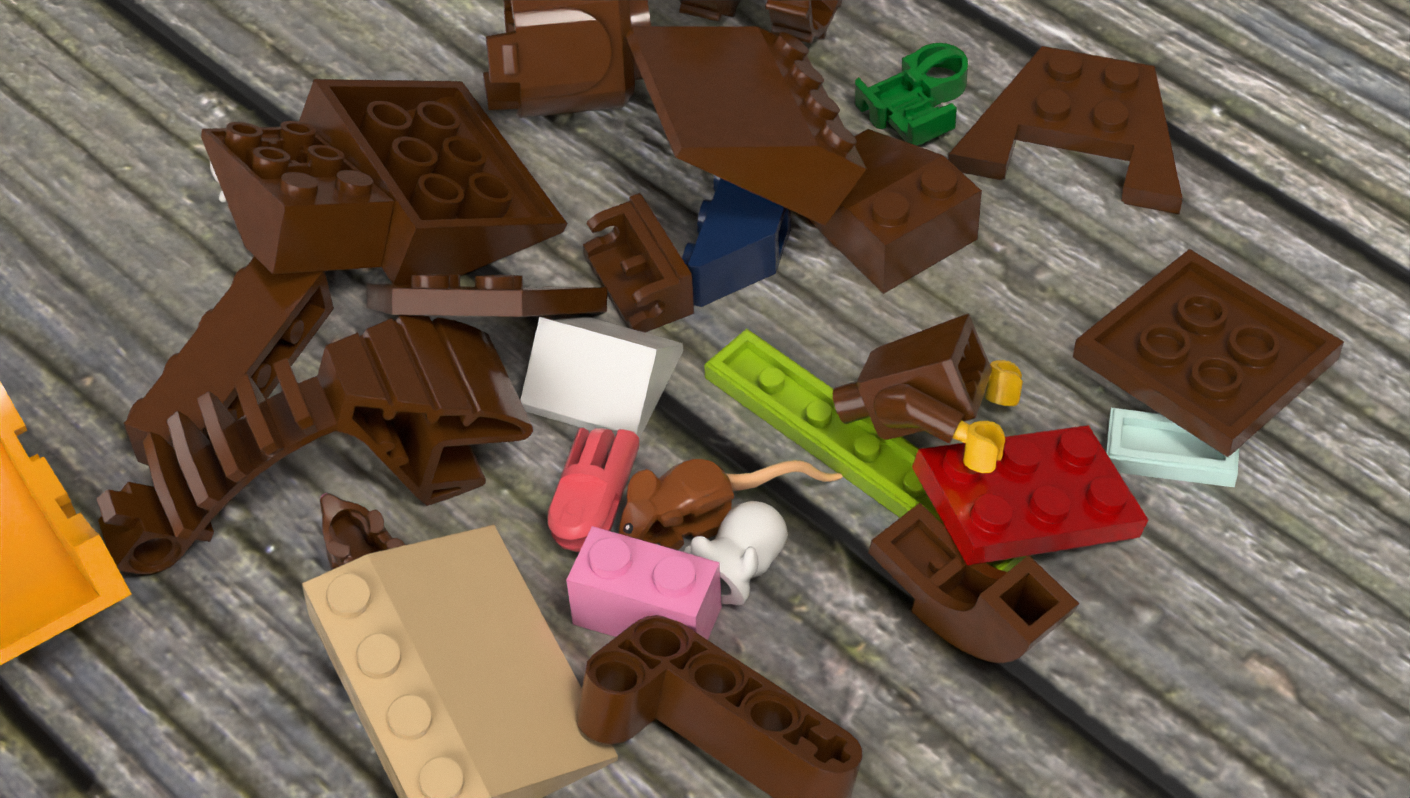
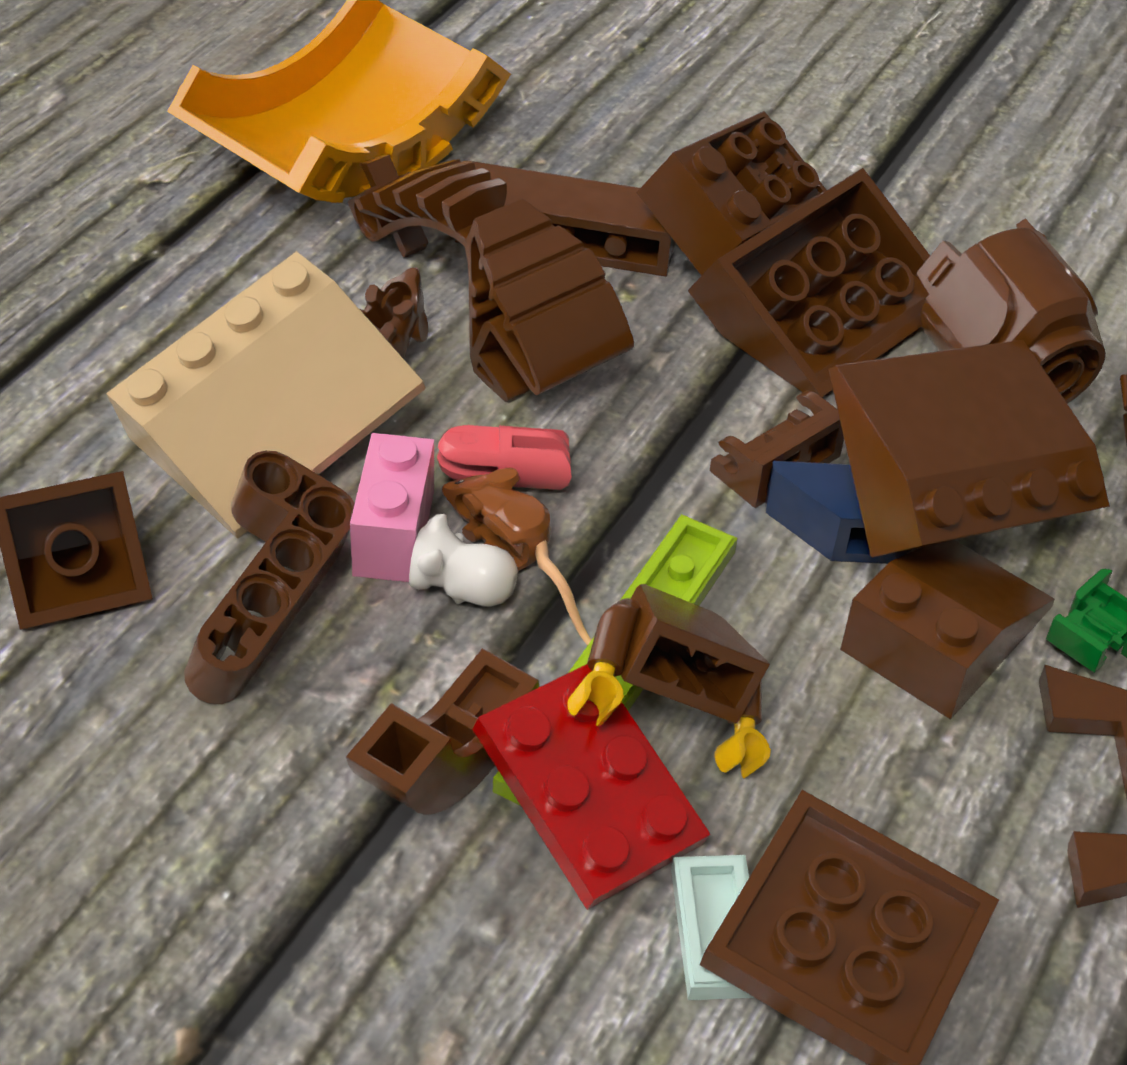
camera: 70 degrees right, 5 degrees down
reddish brown wing [367,274,607,317] -> none
white slope [520,313,683,439] -> none

